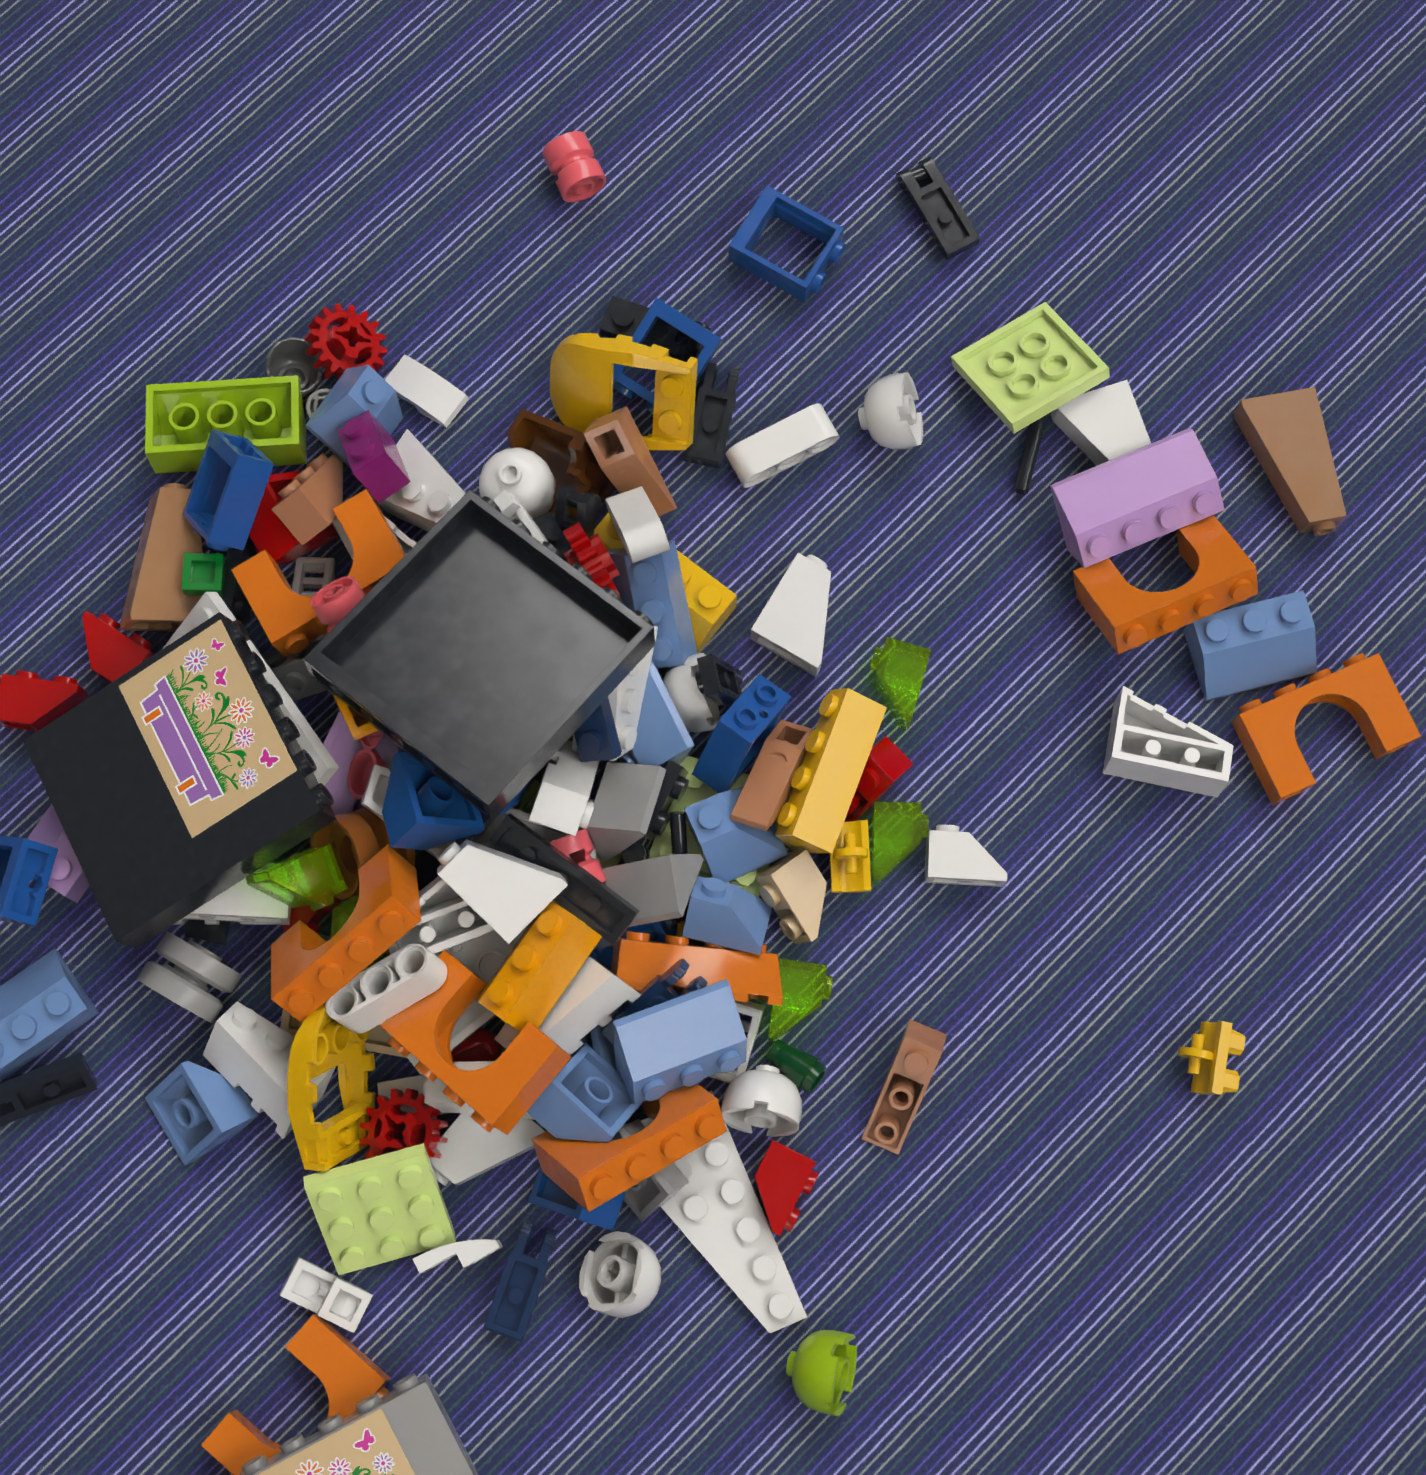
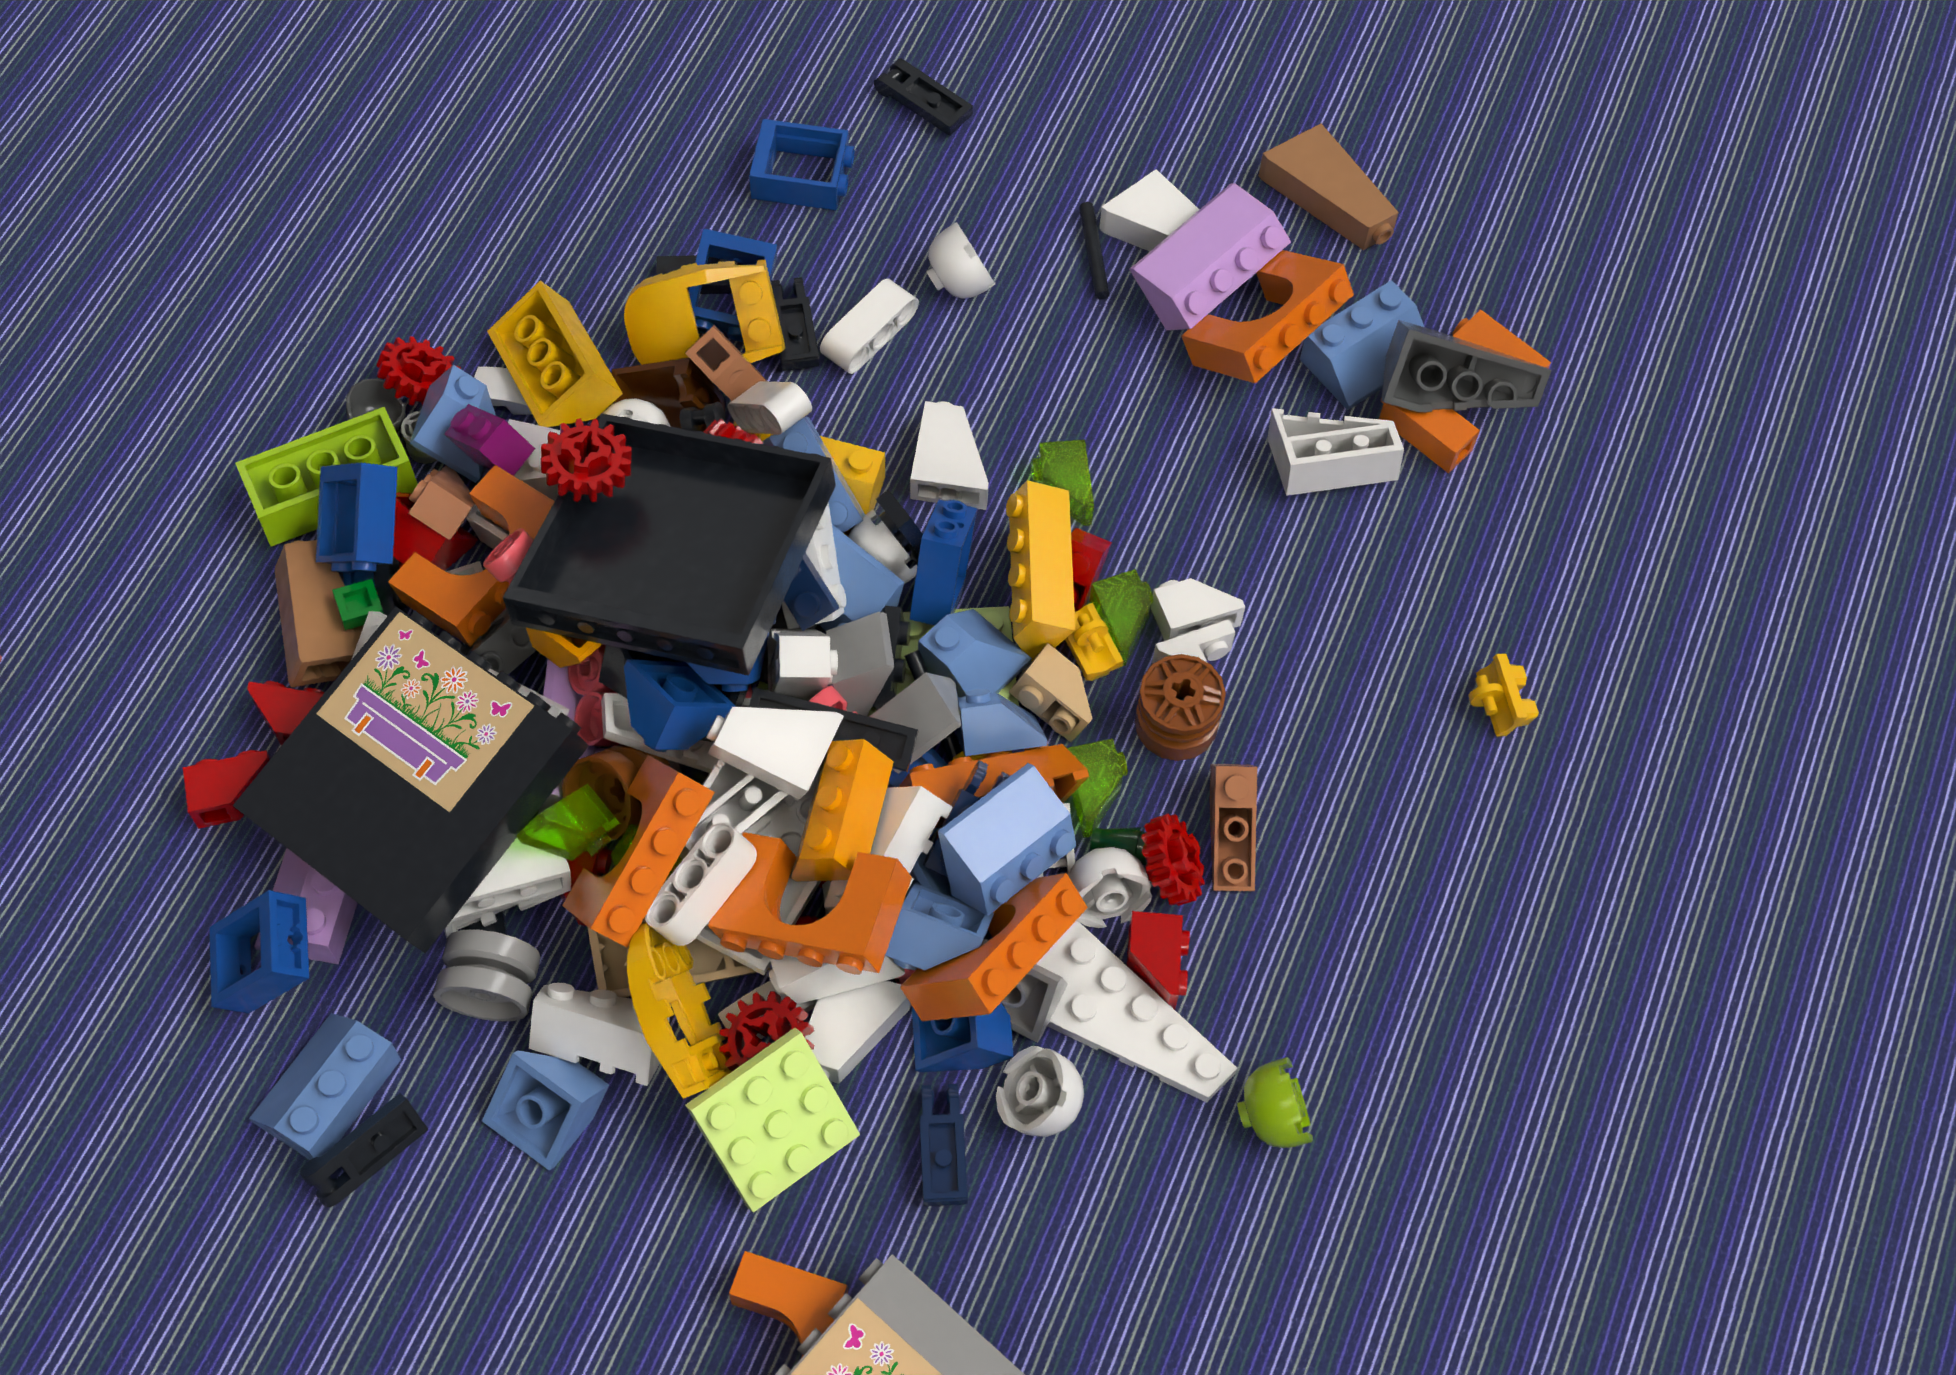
camera: 25 degrees left, 15 degrees down
white slope [279,1257,373,1333] -> none
white slope [412,1239,503,1273] -> none
coral wheel [542,131,607,203] -> none
nougat slope [730,719,815,831] -> none
yellowish green plate [951,302,1110,433] -> none
none -> yellow slope [487,281,623,428]
none -> red gear [541,418,632,502]
none -> dark orange wheel [1134,654,1226,761]
none -> red gear [1141,814,1205,906]
none -> white slope [1152,619,1235,664]
none -> dark grey wedge [1381,320,1552,412]

